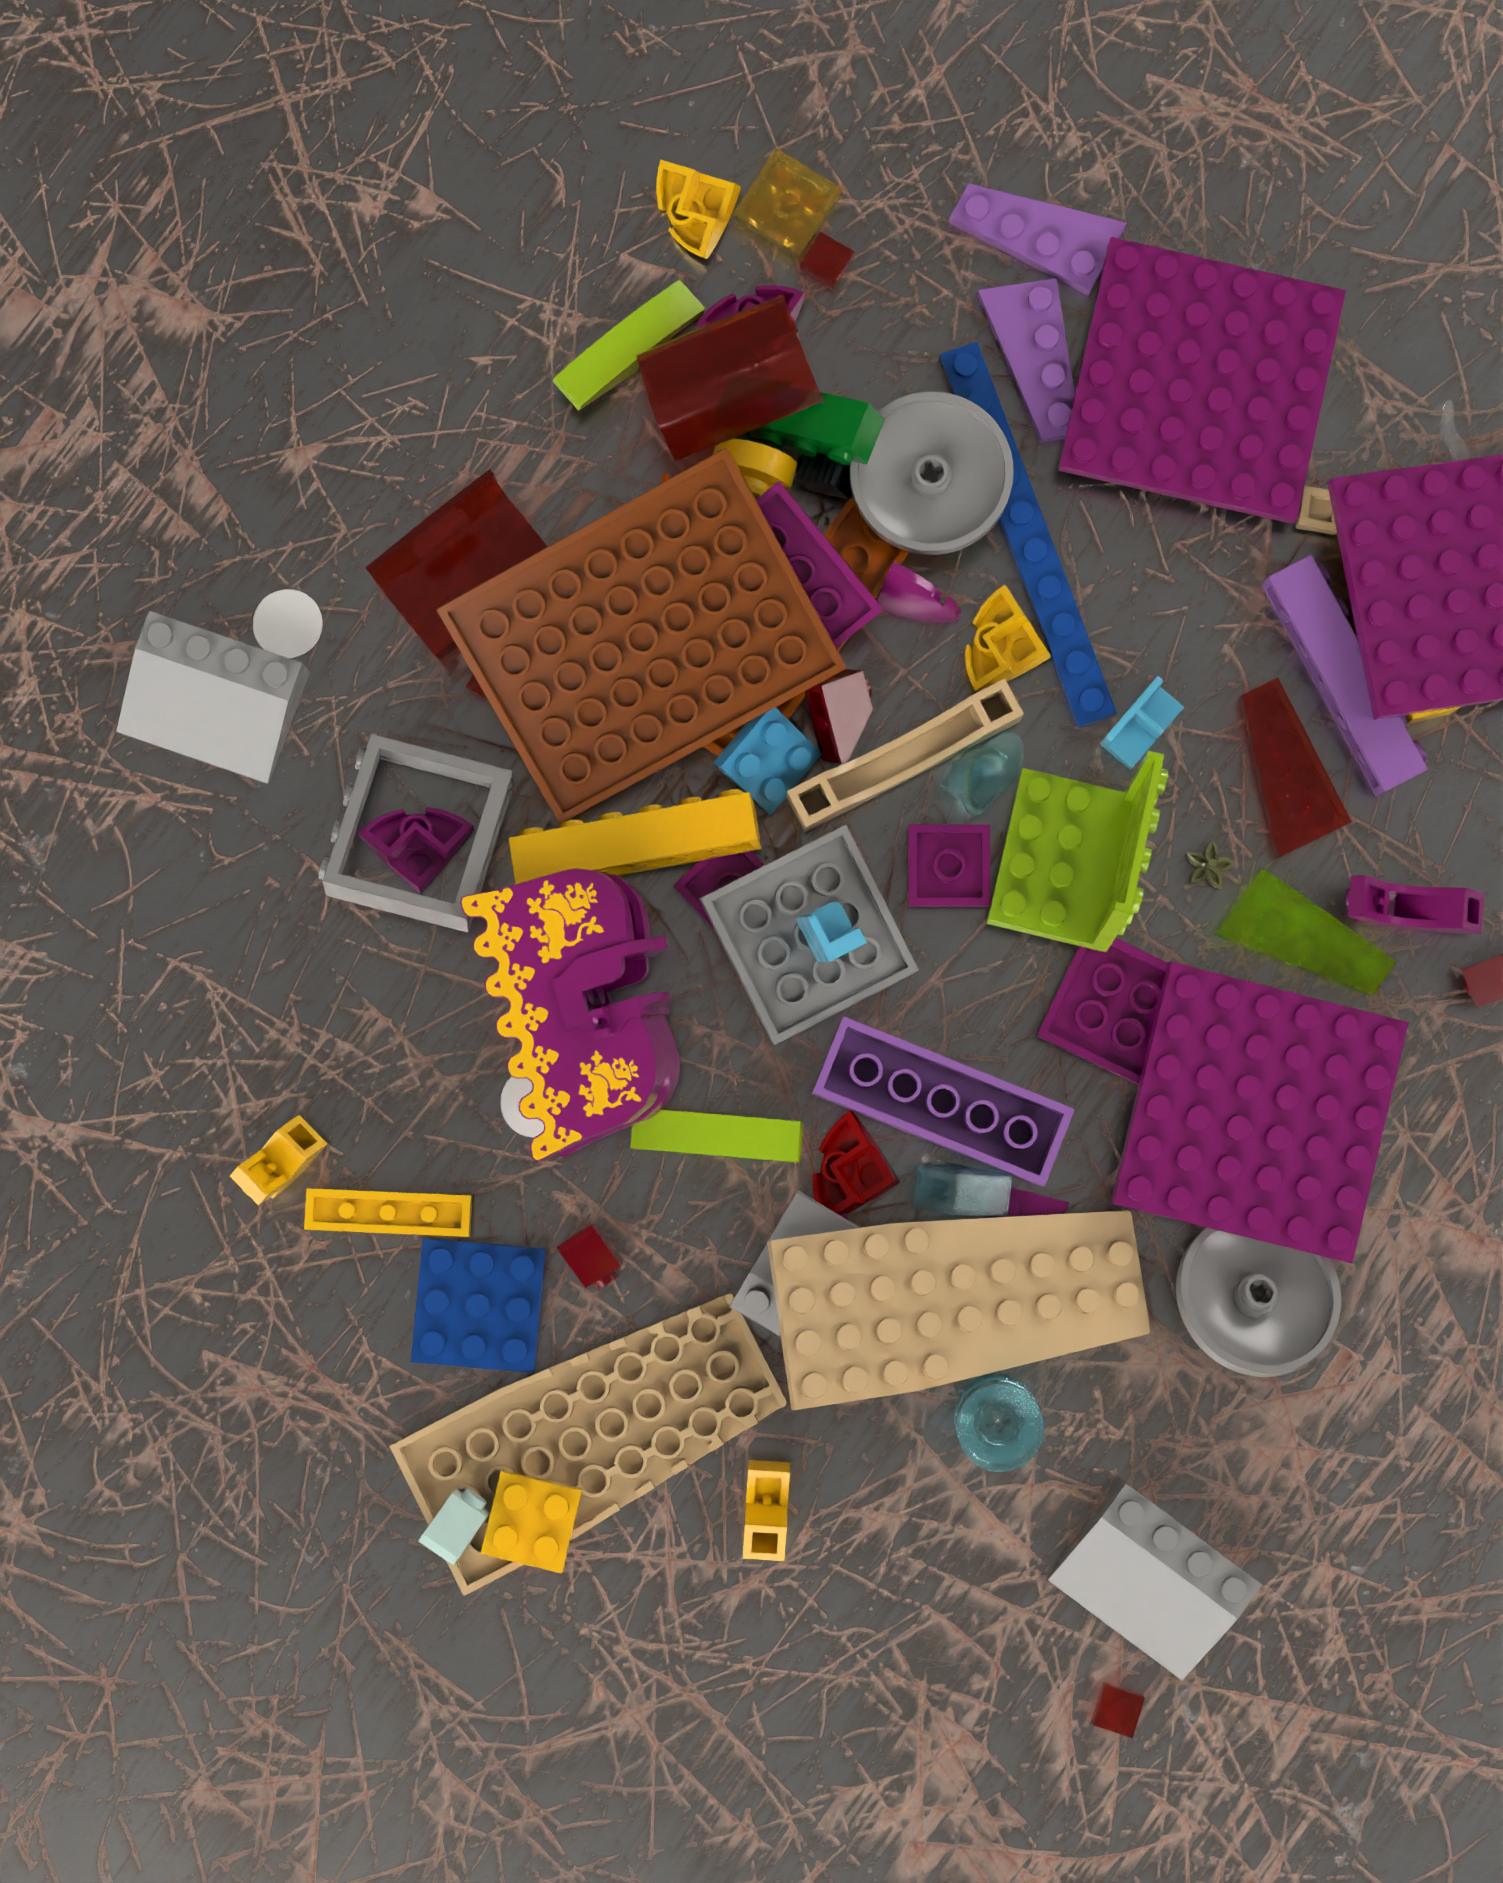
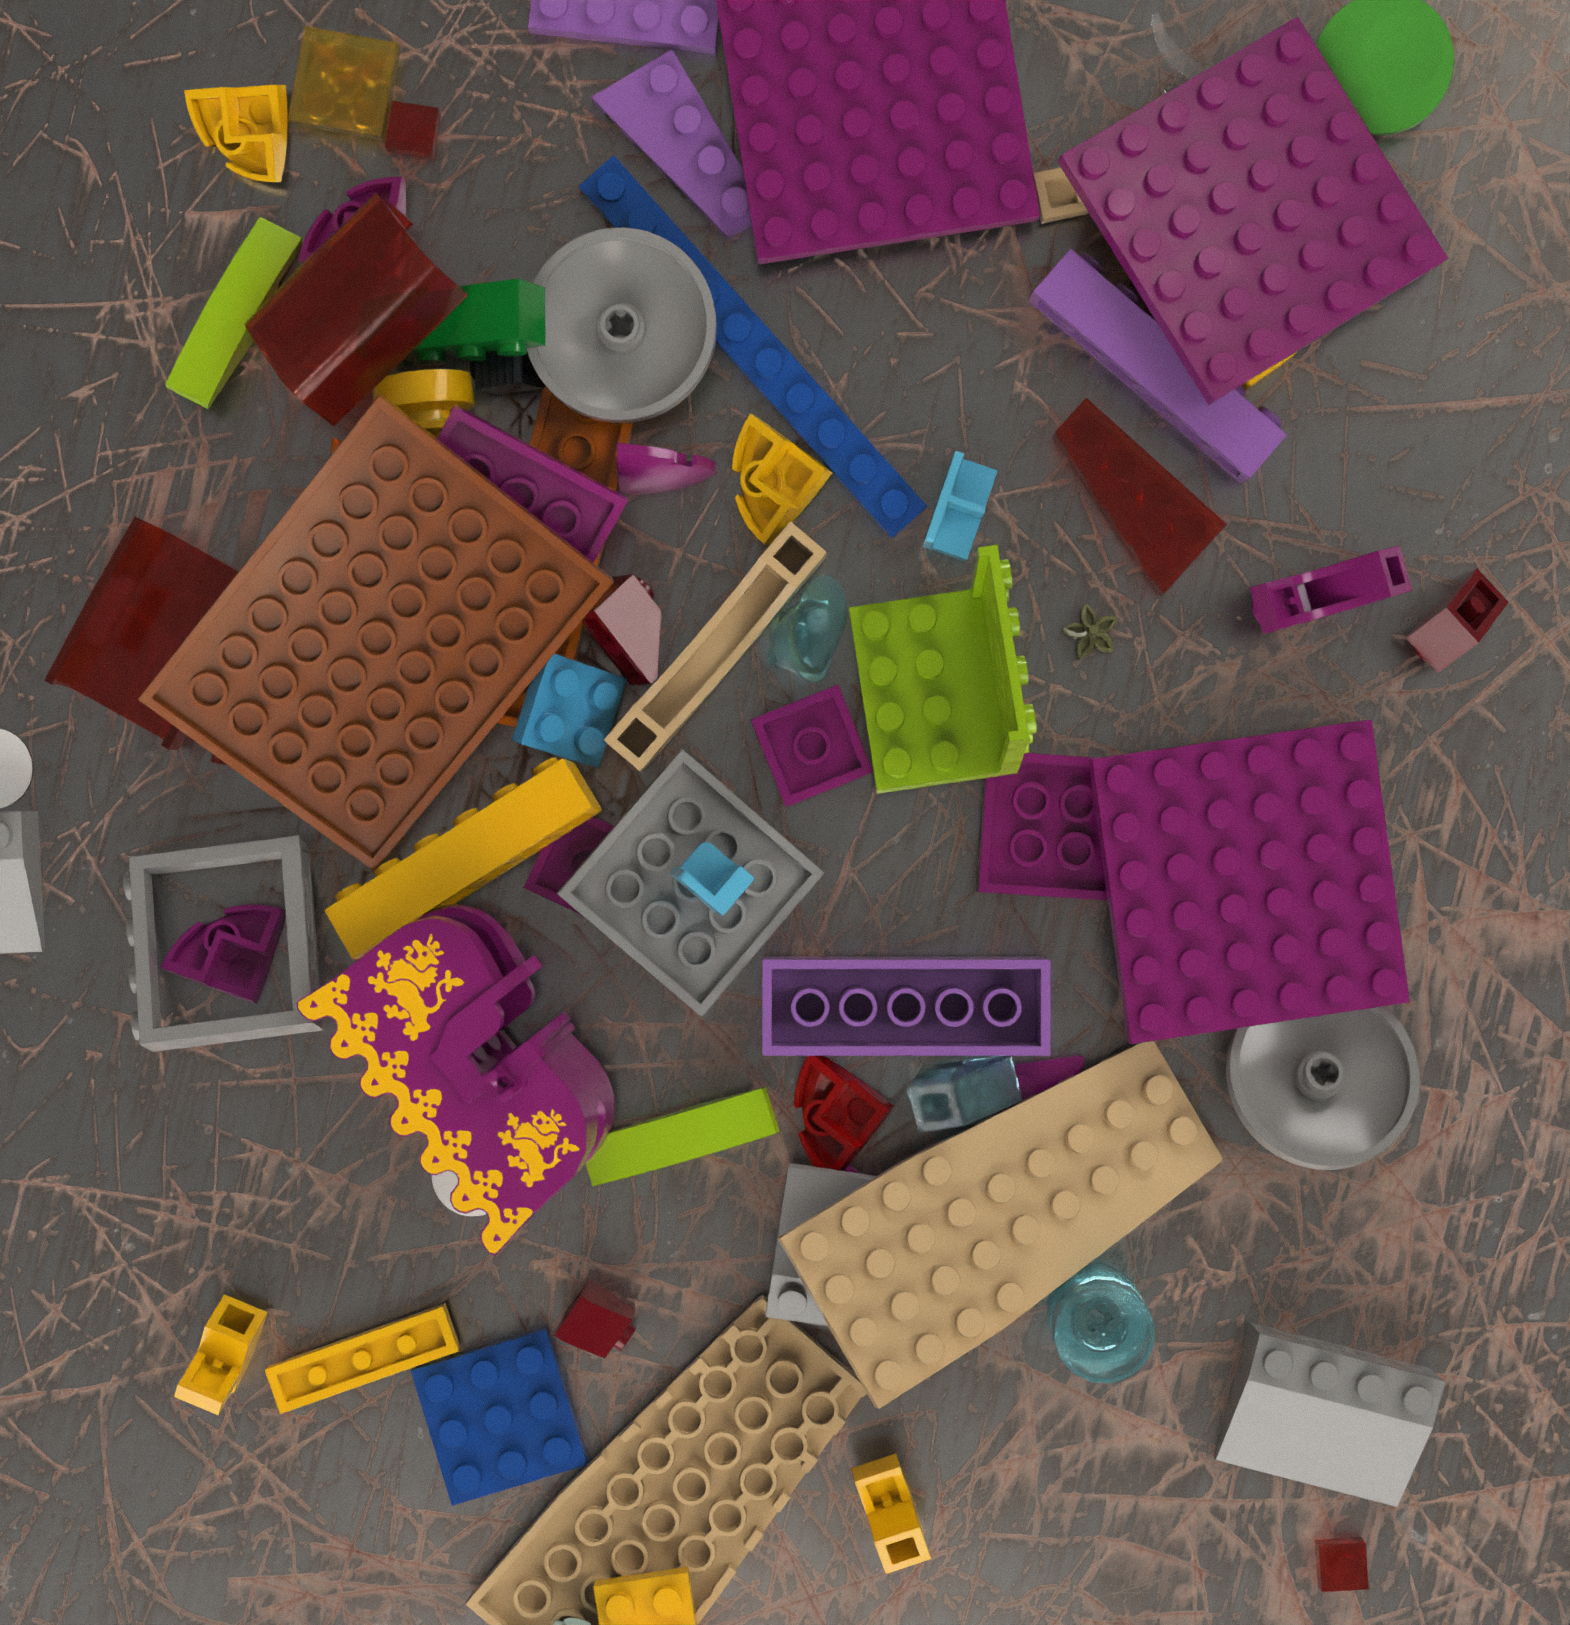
camera: 25 degrees left, 5 degrees up
clear neon green wing [1214,868,1397,996] -> none

